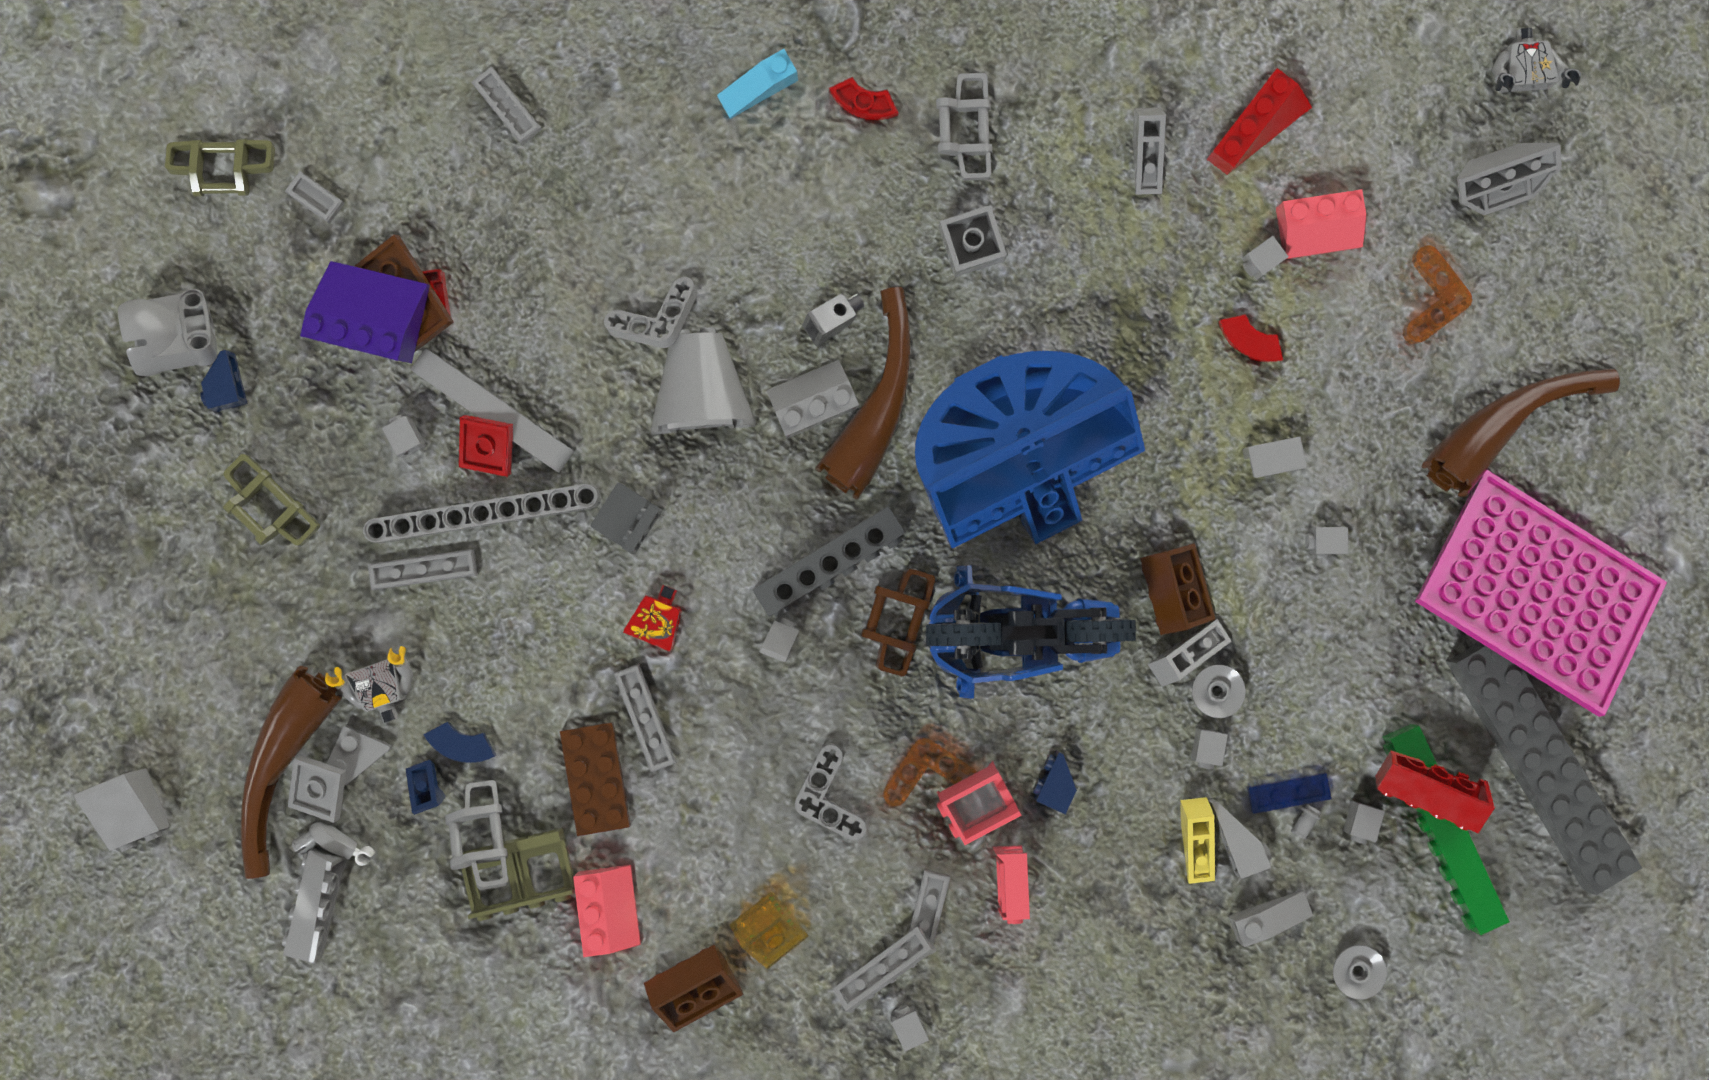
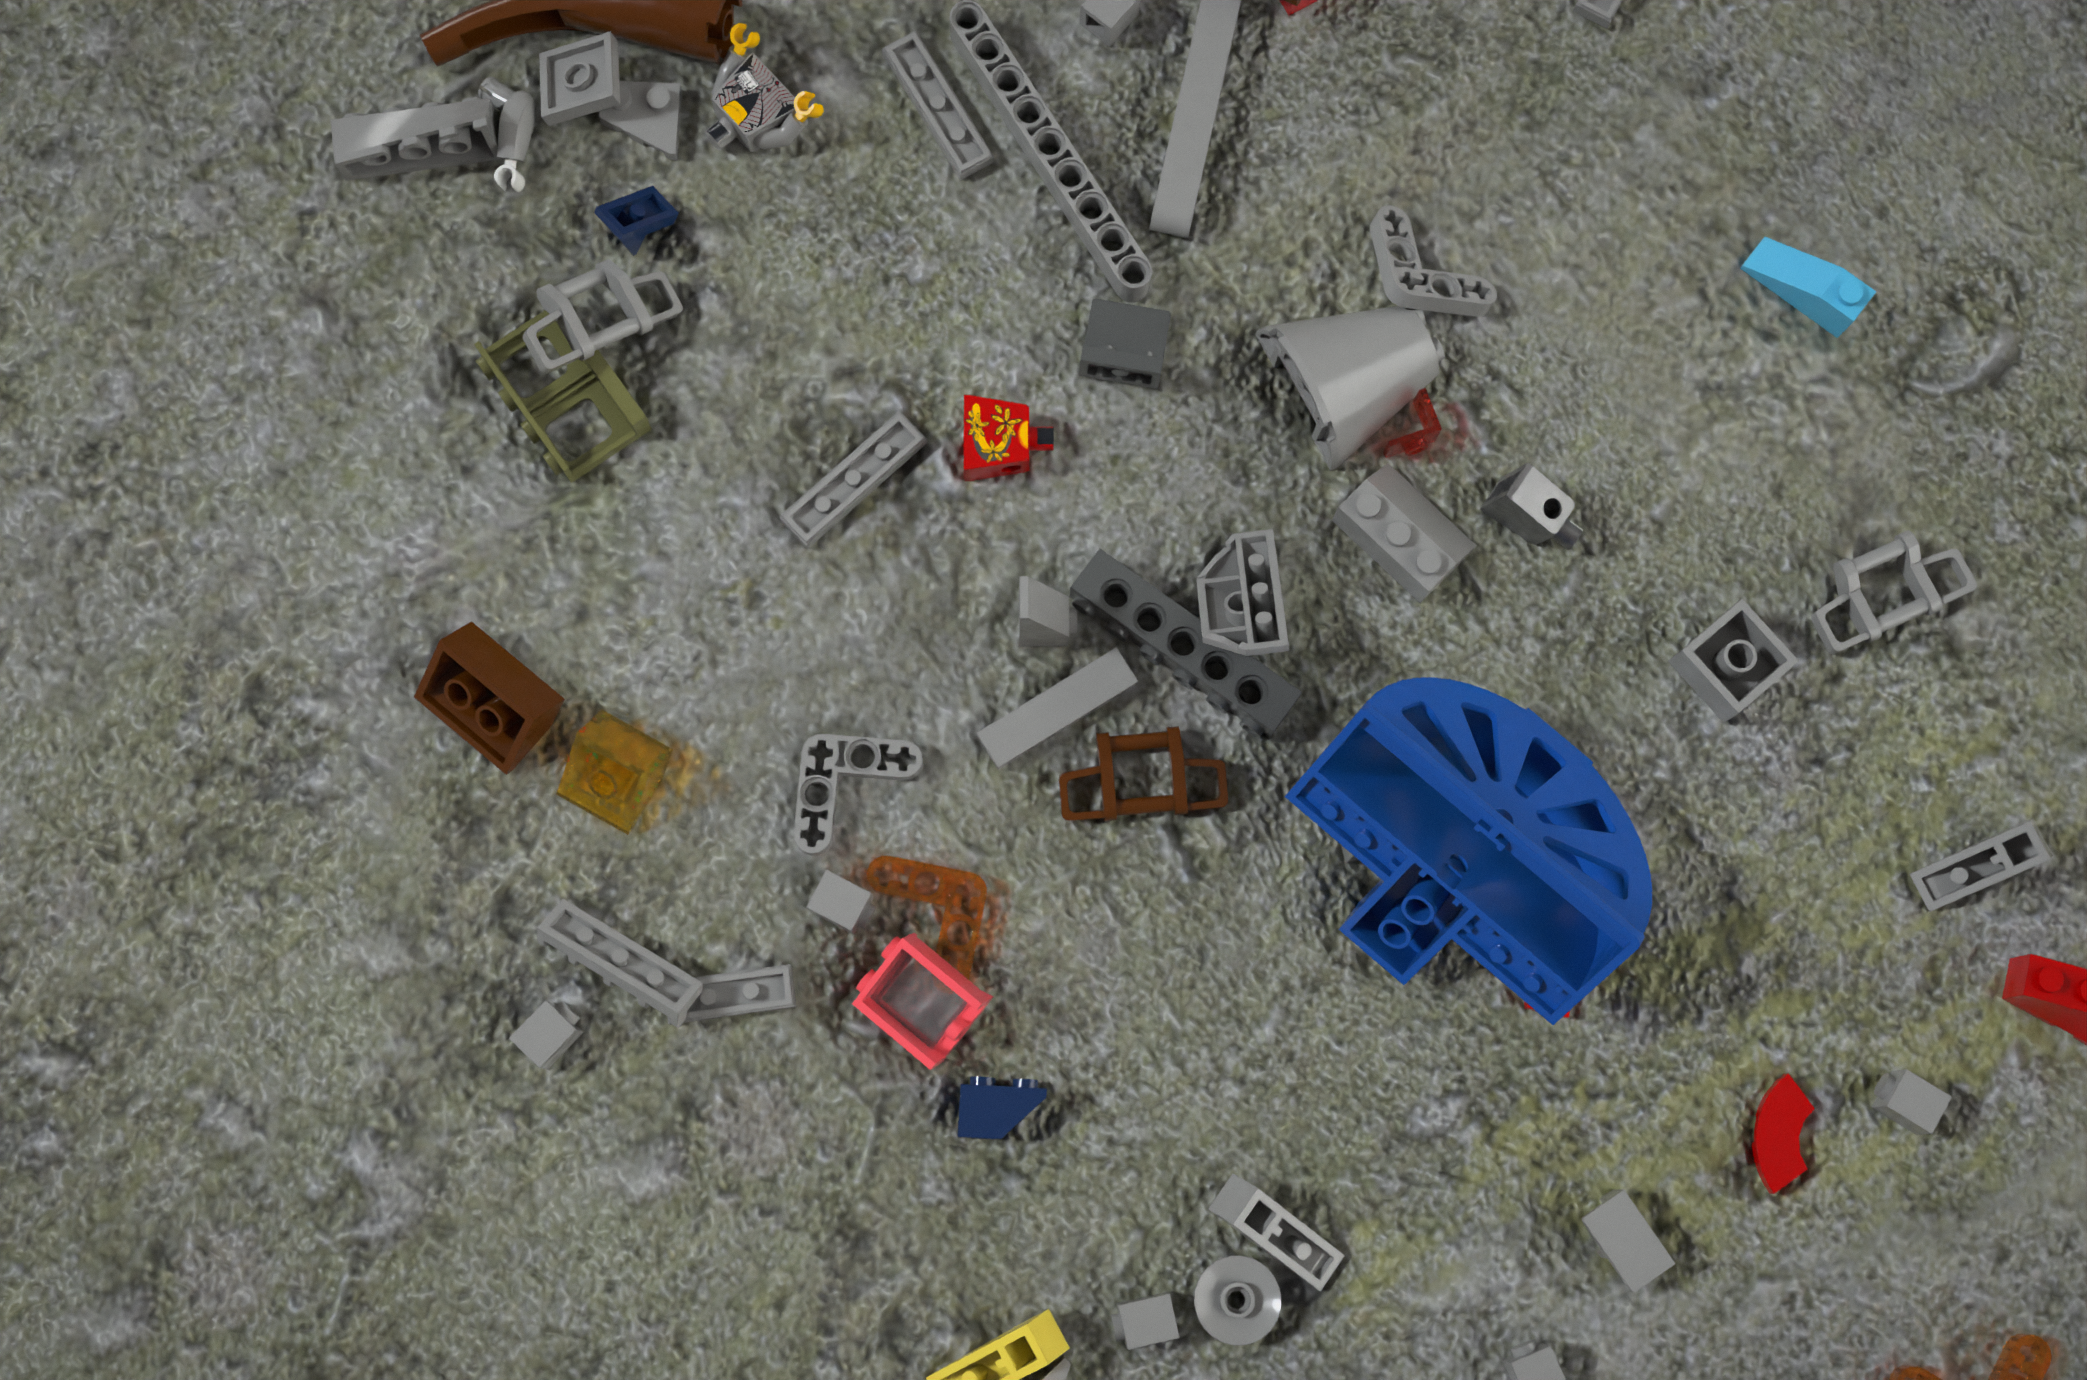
camera: 60 degrees right, 10 degrees down
dark blue tile [423,721,497,763] -> none
red tile [459,415,513,477] -> none
reddish brown plate [560,722,631,836] -> none
coral slope [573,865,641,957] -> none
reddish brown brick [815,287,910,499] -> none
red tile [829,77,899,120] -> none
piece [926,565,1136,699] -> none
coral window [992,845,1030,924] -> none
reddish brown slope [1140,543,1216,635] -> none
coral slope [1276,189,1366,259] -> none
none -> light grey brick [806,870,876,935]
none -> light grey tile [976,647,1139,770]
none -> light grey wedge [1196,529,1289,656]
none -> clear red bracket [1383,388,1442,458]

